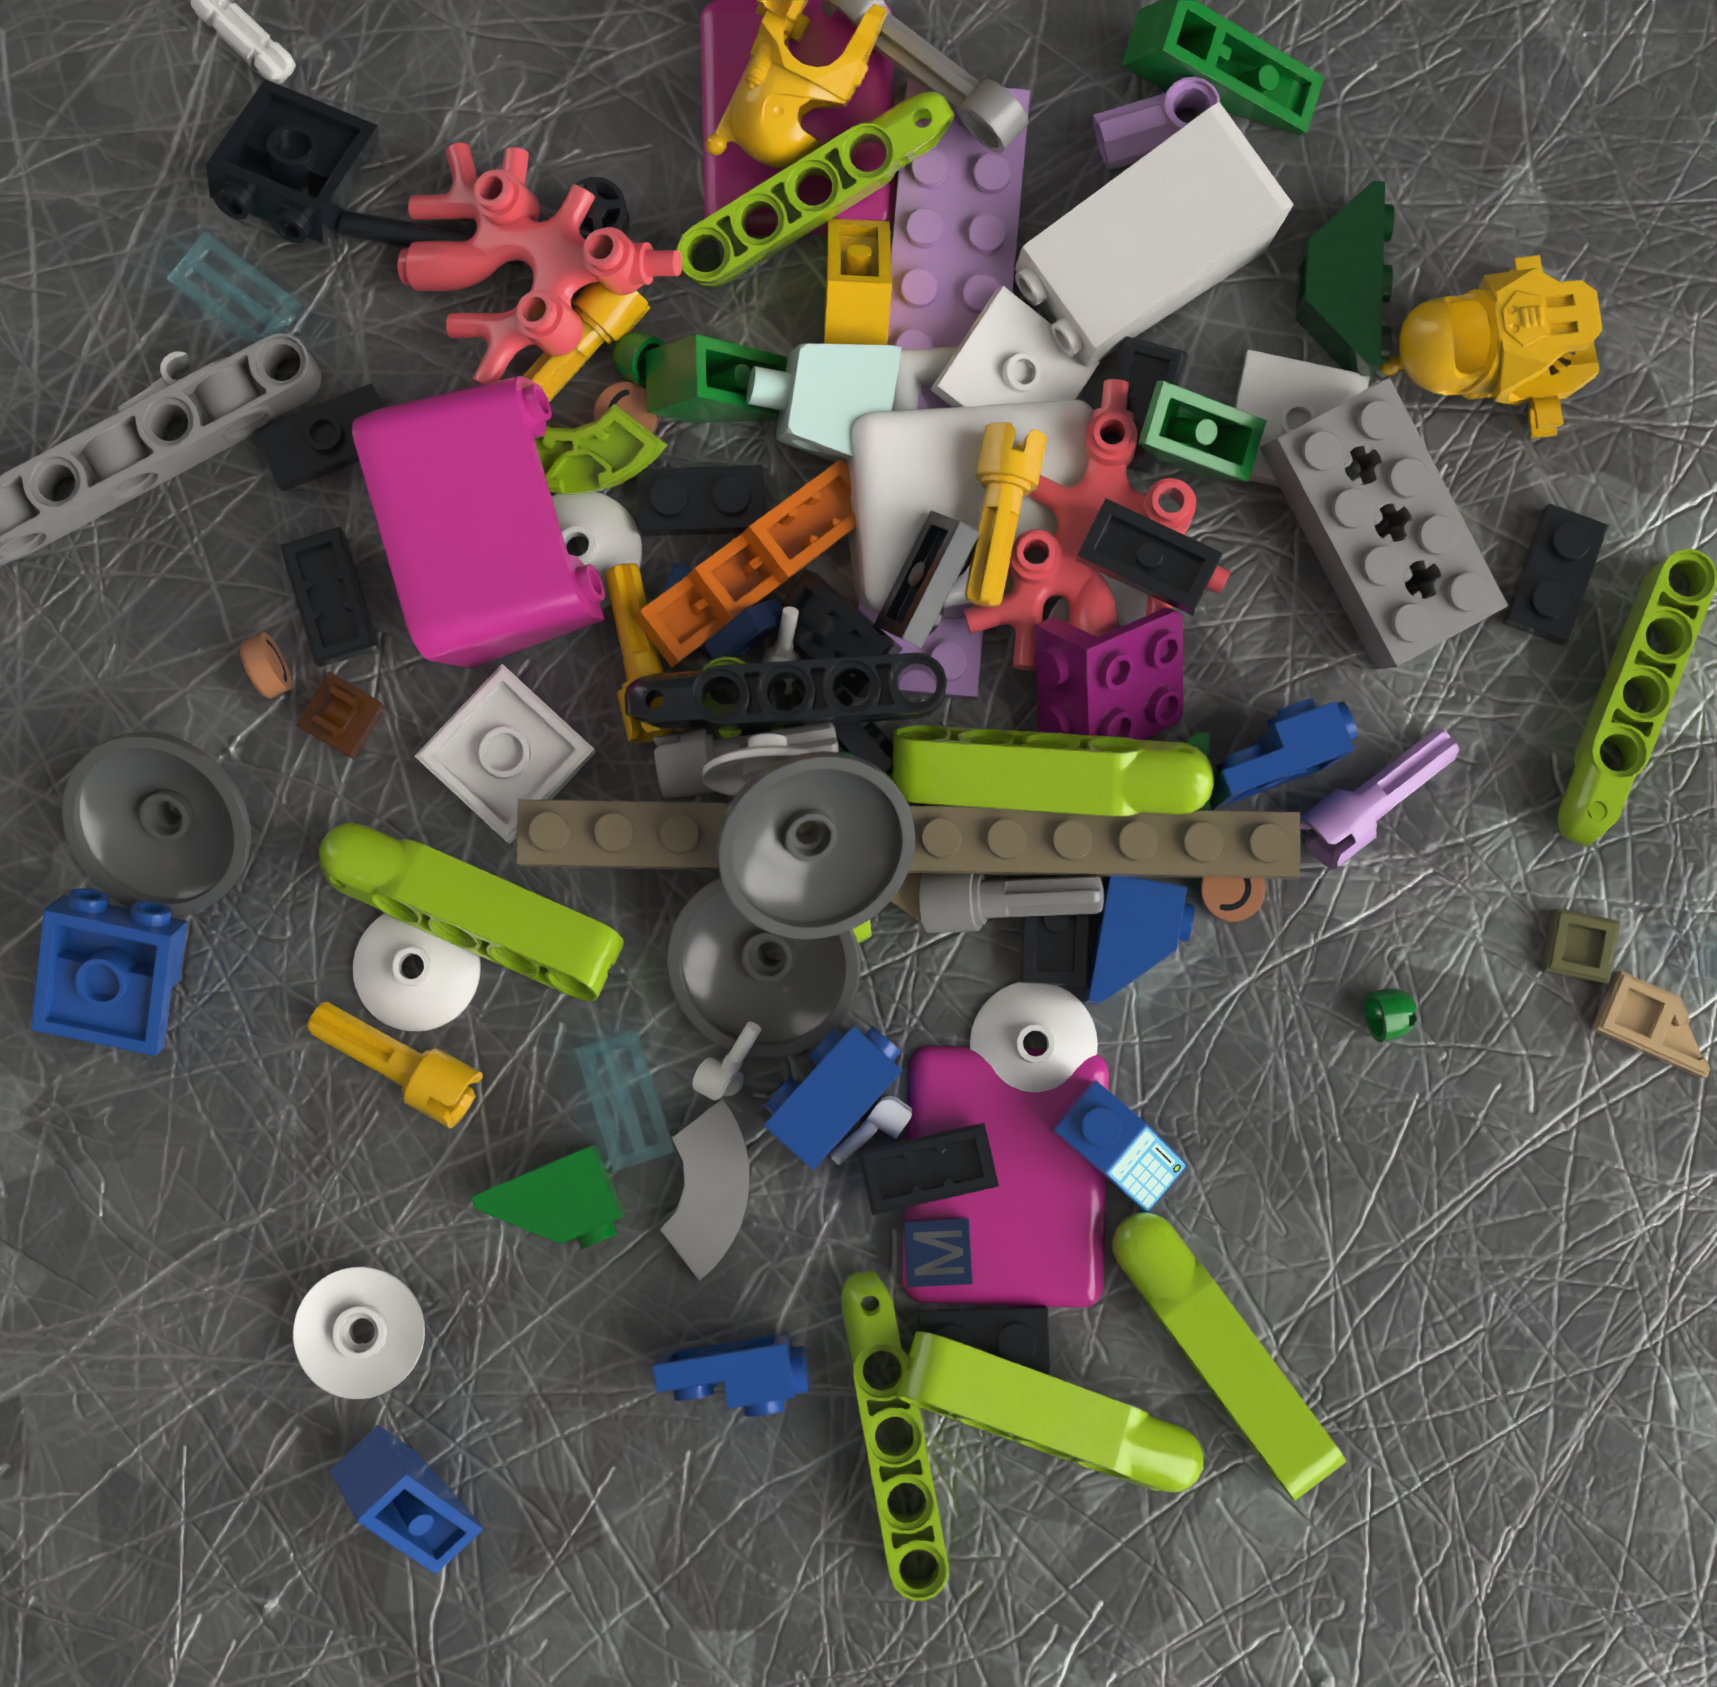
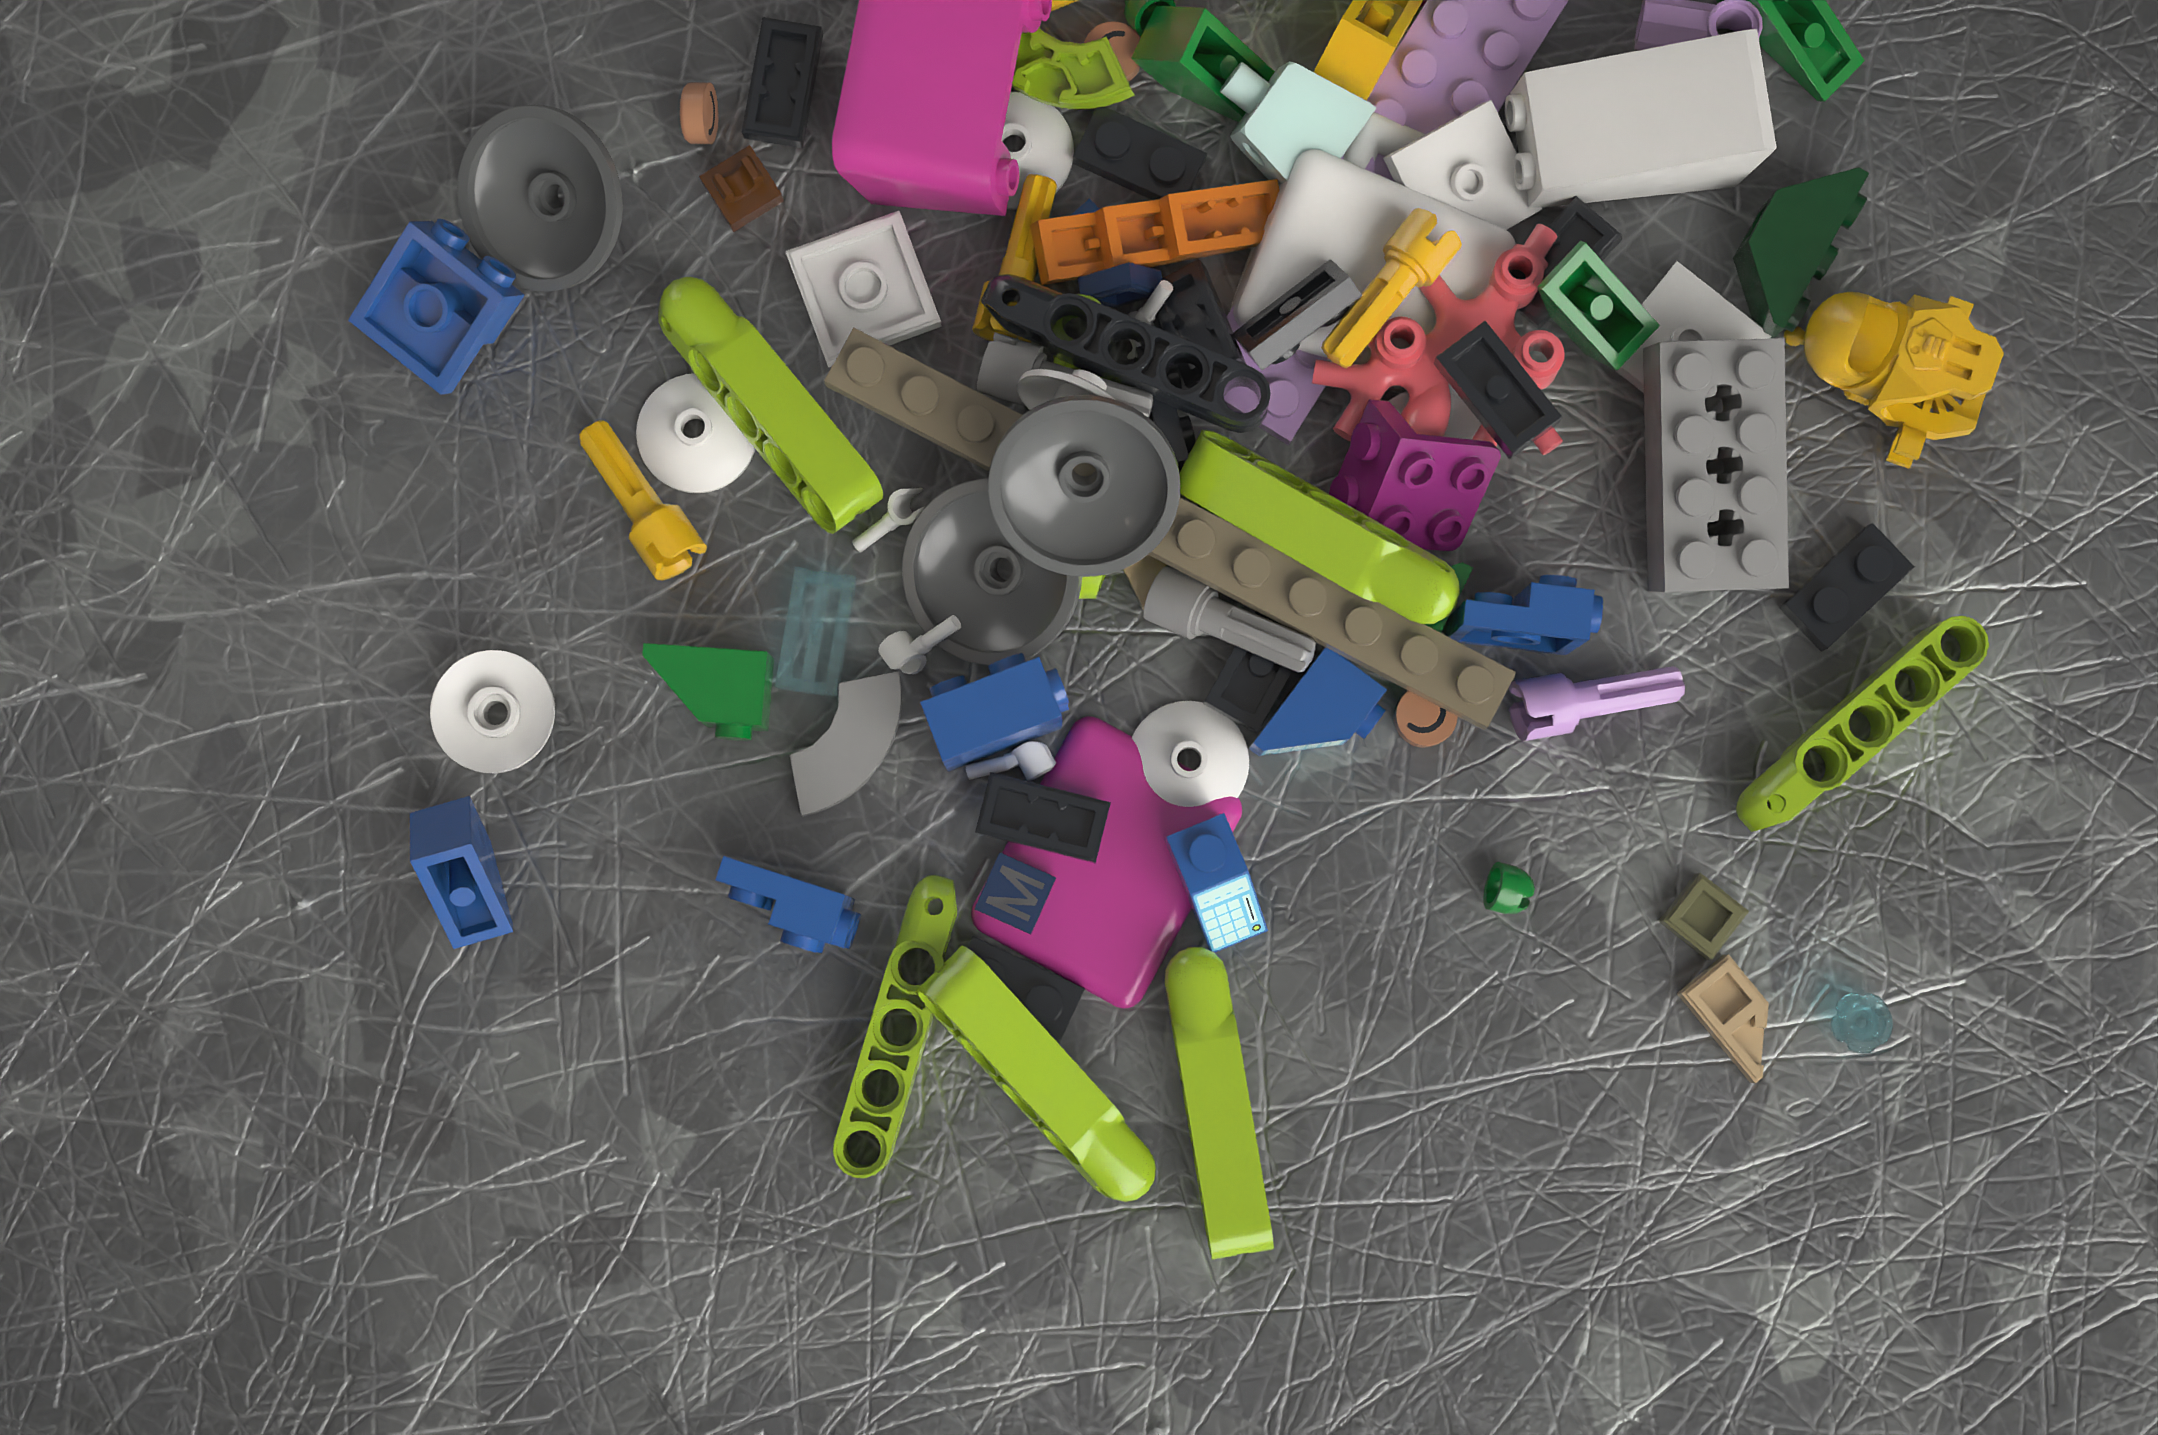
camera: 25 degrees right, 0 degrees up
none -> white hand [852,488,925,553]

